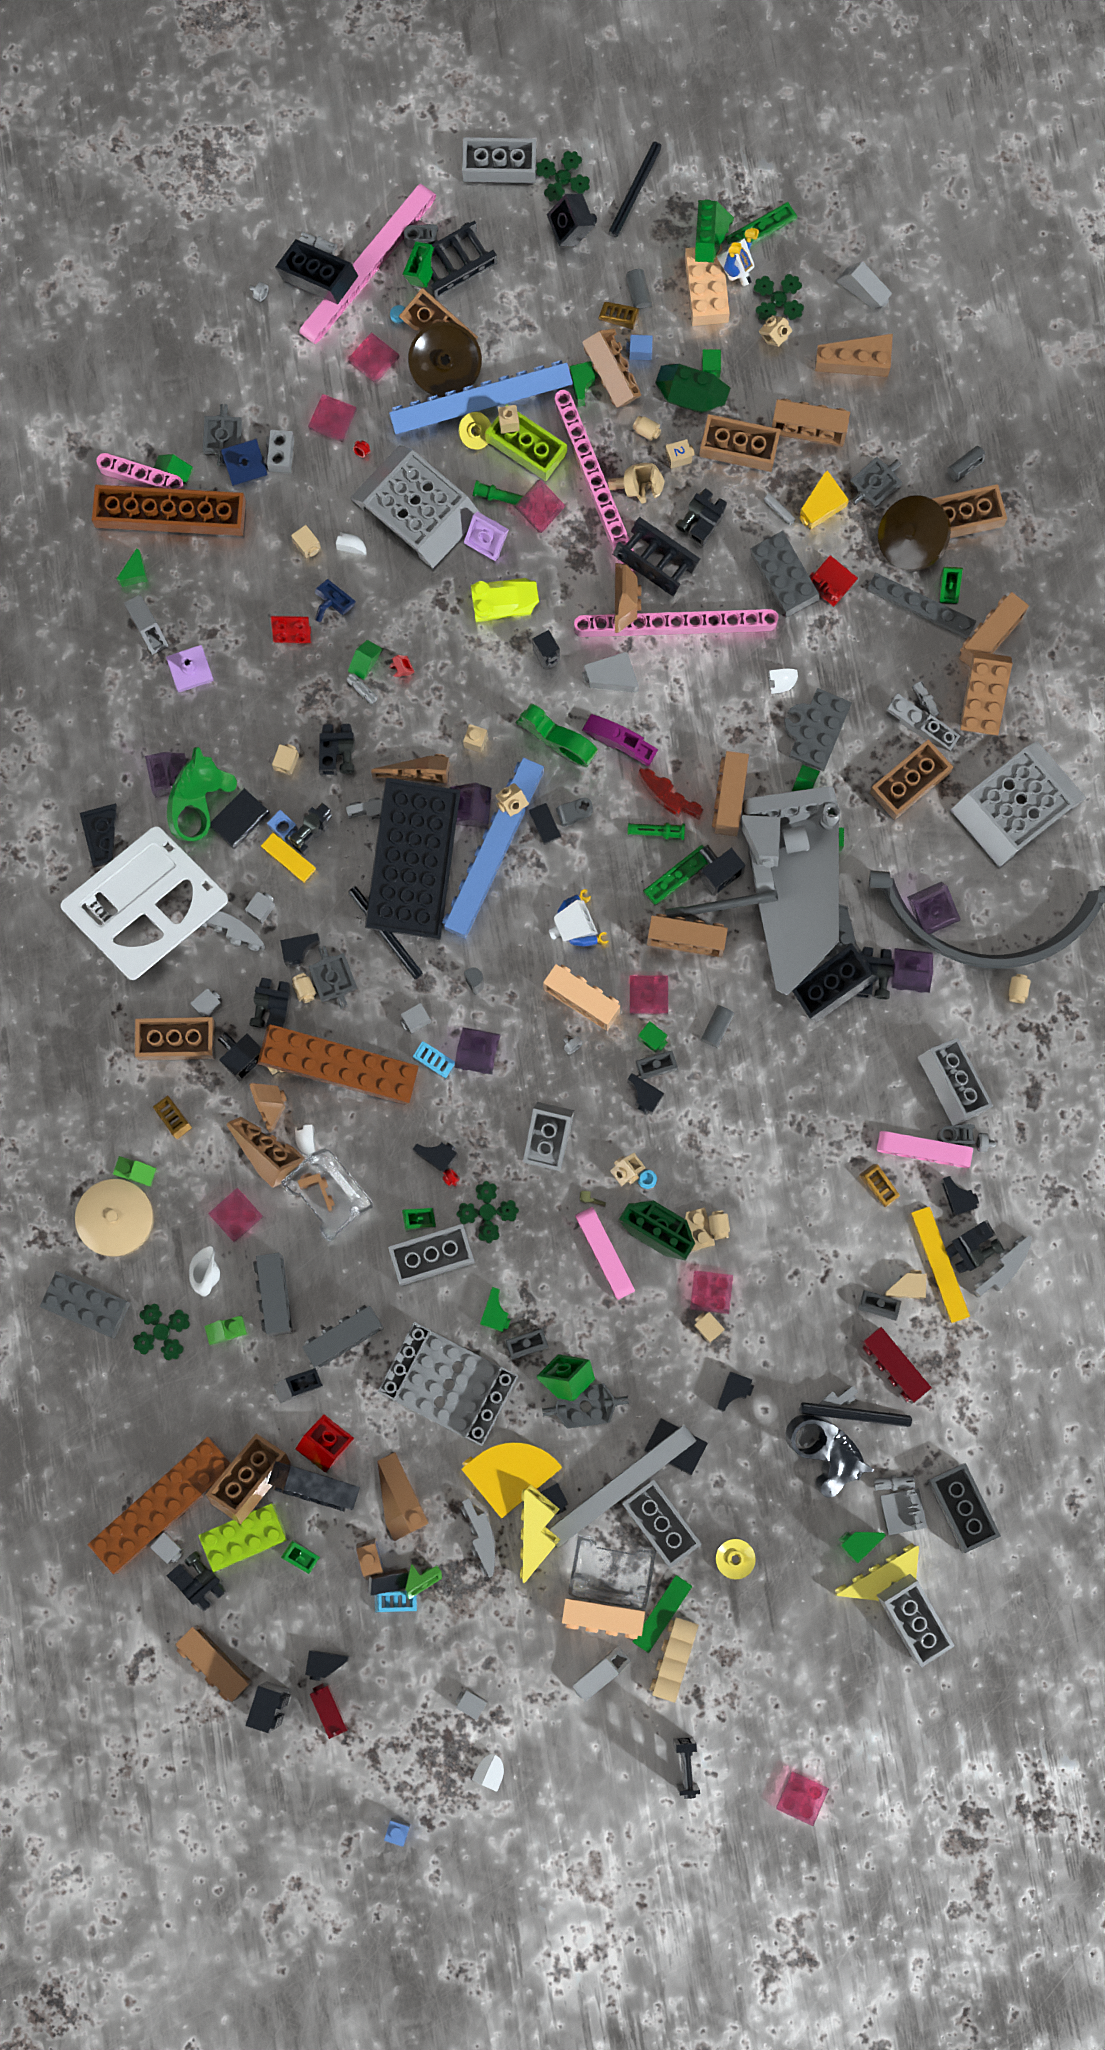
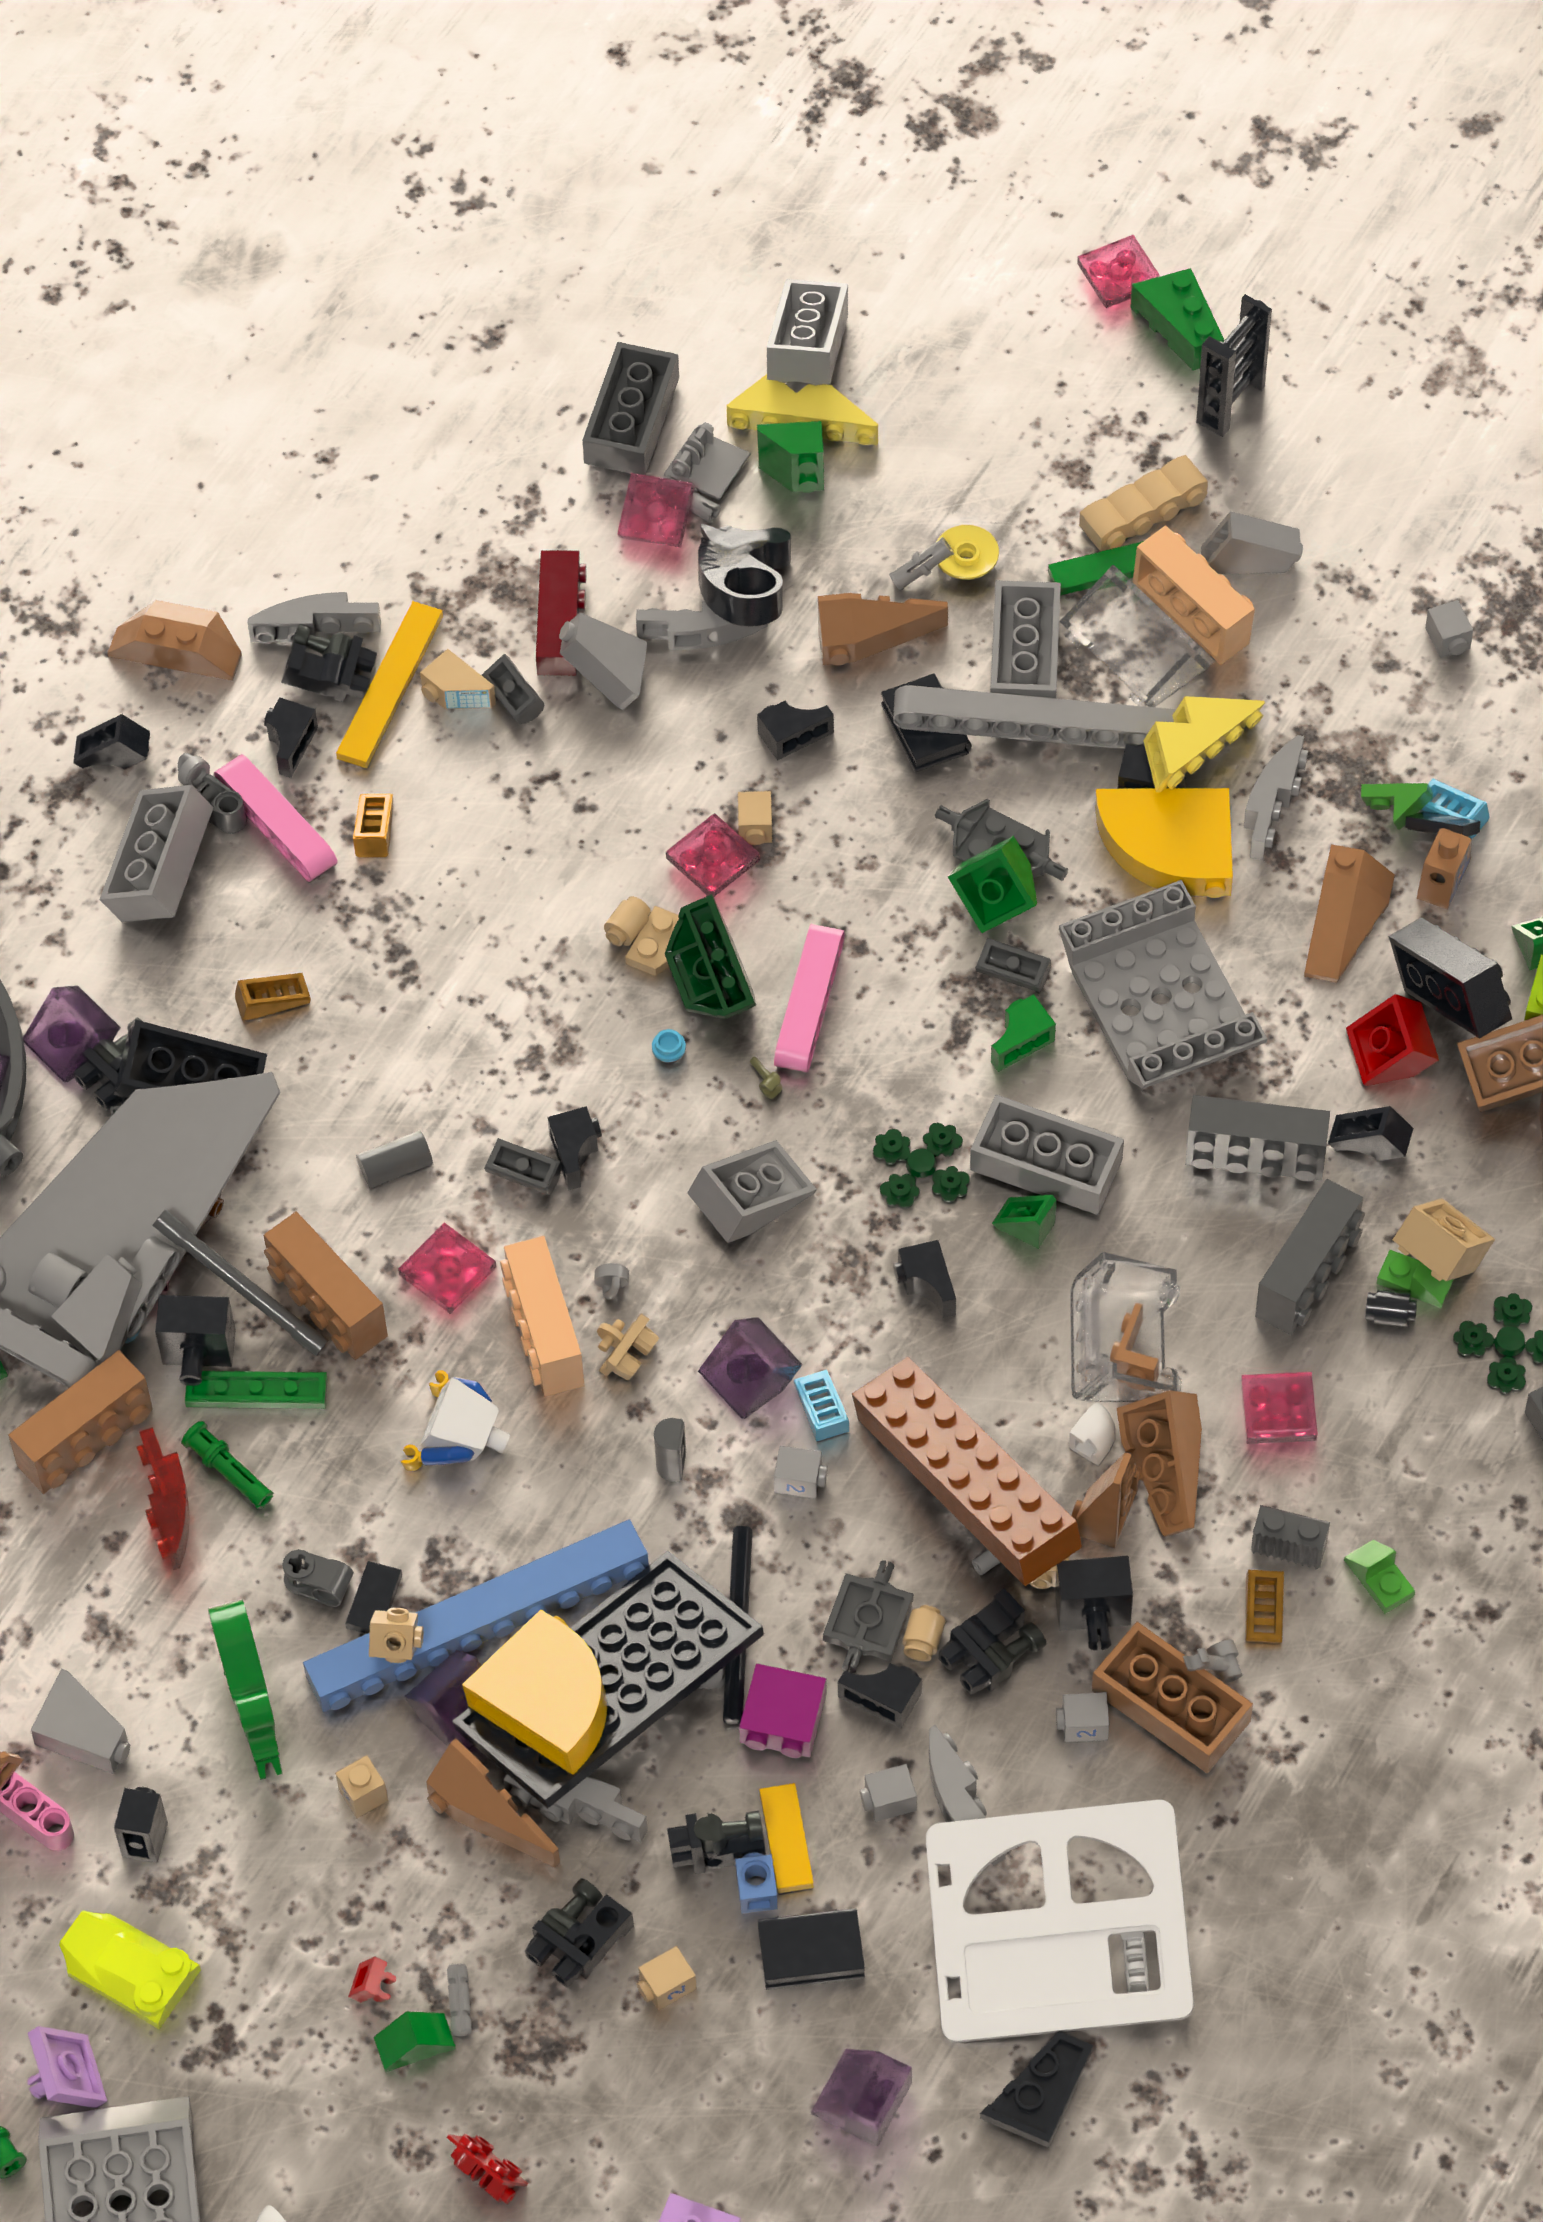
camera: 140 degrees left, 20 degrees down
tan dish [75,1179,154,1257] -> none
green animal [167,747,237,841] -> none
white hat [189,1246,220,1297] -> none
dark blue plate [315,579,356,622] -> none
red plate [442,1168,460,1186] -> none
white brick [472,1754,504,1792] -> none
magenta slope [582,714,658,767] -> none
tan brick [610,1153,645,1186] -> none
green brick [637,1021,668,1053] -> none
black axle [799,1402,912,1427] -> none
none -> black arch [73,714,150,770]
none -> medium nougat wedge [108,600,242,681]
none -> pearl gold slope [235,973,311,1020]
none -> yellow brick [462,1610,607,1775]
none -> light grey slope [559,612,647,710]
none -> tan hips [597,1313,659,1381]
none -> clear pink plate [617,473,695,548]
none -> magenta brick [739,1663,827,1758]
none -> medium nougat wedge [818,593,948,666]
none -> light grey pin [889,537,954,591]
none -> green wedge [1130,268,1224,371]
none -> light grey brick [1183,1640,1242,1683]
none -> dark grey brick [1251,1505,1330,1569]
none -> black brick [1365,1289,1417,1328]
none -> tan container [1393,1198,1495,1281]

